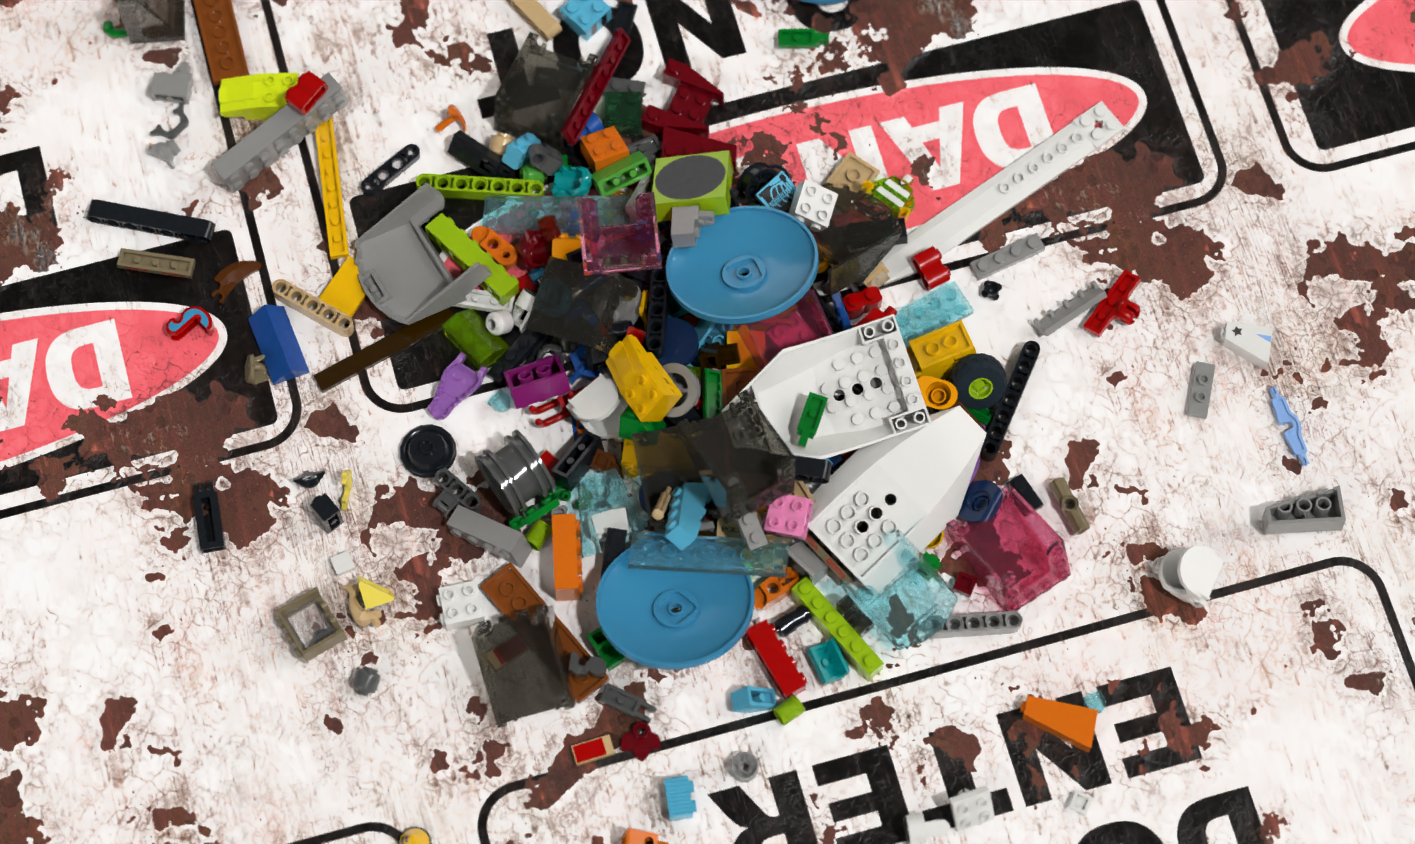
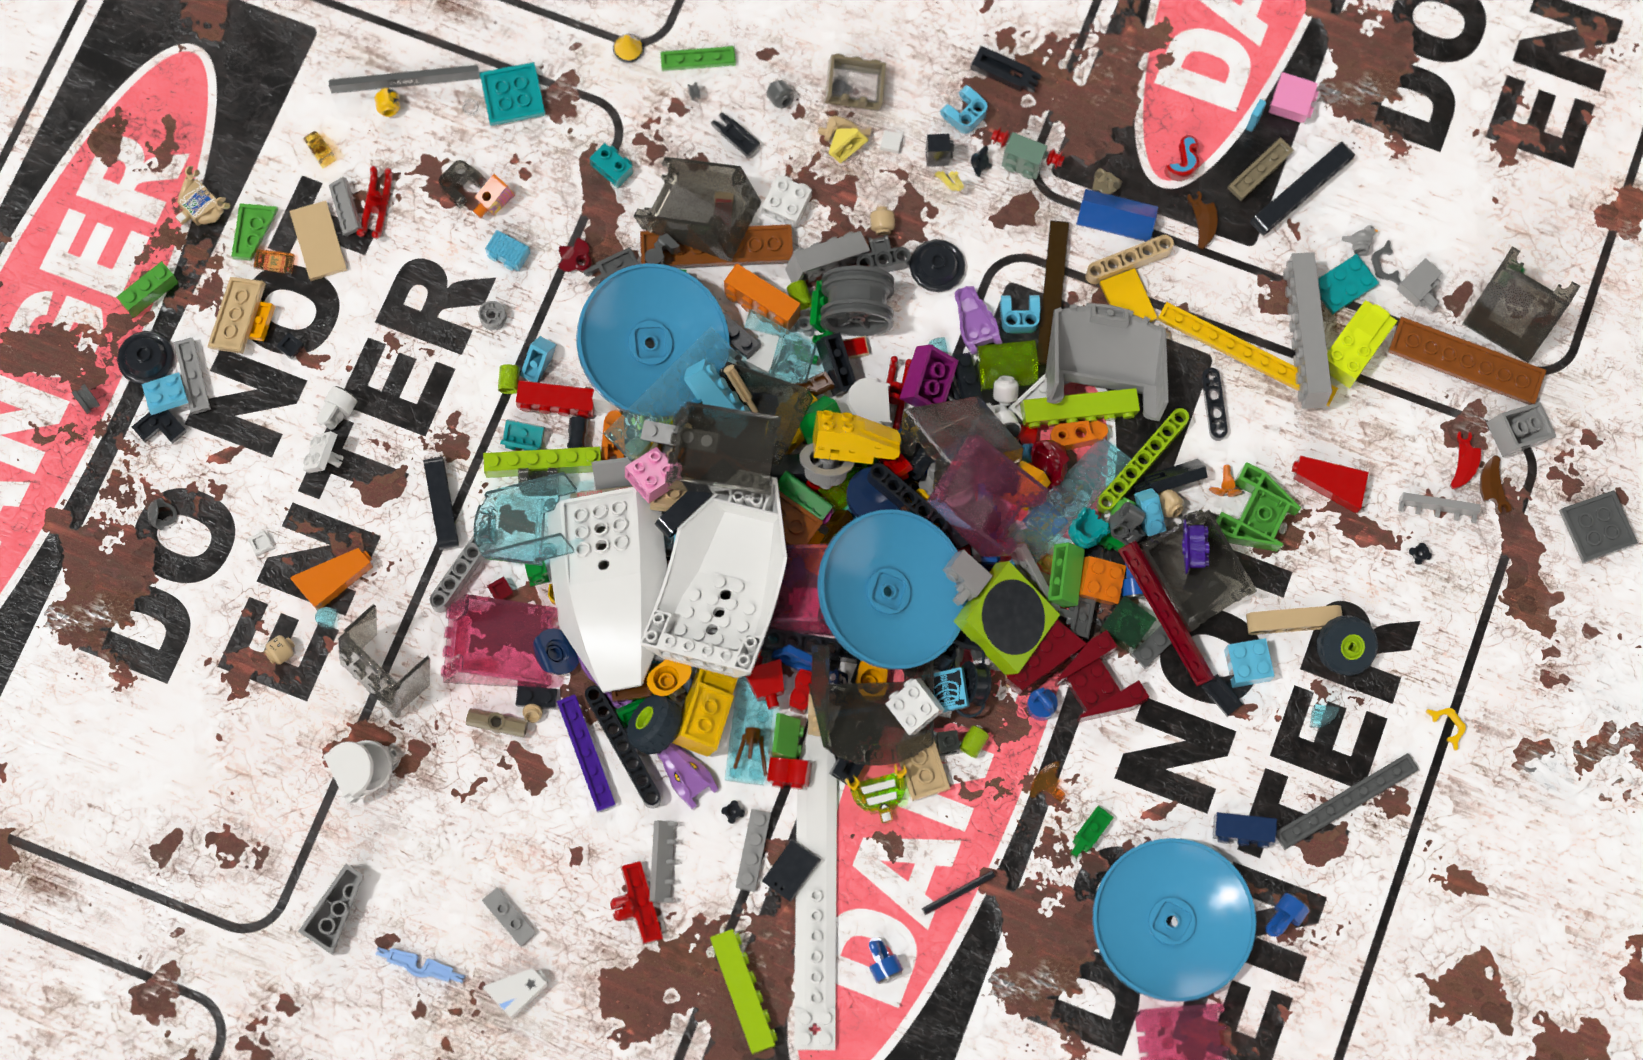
camera: 125 degrees right, 5 degrees up
red brick [285,71,328,115] -> none
clear red wheel [538,215,561,241] -> none
red tile [571,735,615,766] -> none
green hinge [796,392,828,447] -> none
none -> tan head [264,635,295,665]
none -> clear smoke windscreen [338,604,430,718]
none -> black beam [423,456,459,550]
none -> tan plate [522,704,543,723]
none -> dark purple plate [557,694,616,813]
none -> teal brick [589,143,633,188]
none -> medium lavender animal [657,743,719,810]
none -> bright green tile [660,46,736,71]
none -> dark grey bush [687,82,701,100]
none -> lime brick [710,929,777,1055]
none -> black hinge [711,112,760,158]
none -> reddish brown plant [733,727,768,777]
none -> black container [762,839,821,902]
none -> bright green slope [772,713,804,759]
none -> blue piece [869,938,903,984]
none -> tan head [870,206,895,235]
none -> black bar [921,870,996,915]
none -> pearl dark grey brick [936,730,960,756]
none -> medium azure piece [940,85,987,134]
none -> lime piece [960,726,989,758]
none -> sand green brick [991,127,1065,180]
none -> medium azure piece [1000,295,1040,333]
none -> blue piece [1027,687,1058,721]
none -> clear orange piece [1029,761,1065,802]
none -> dark purple piece [1182,519,1209,574]
none -> bright green wedge [1209,462,1301,552]
none -> medium azure tile [1246,99,1266,132]
none -> bright pink brick [1269,72,1319,123]
none -> red slope [1291,455,1369,513]
none -> teal plate [1318,253,1379,315]

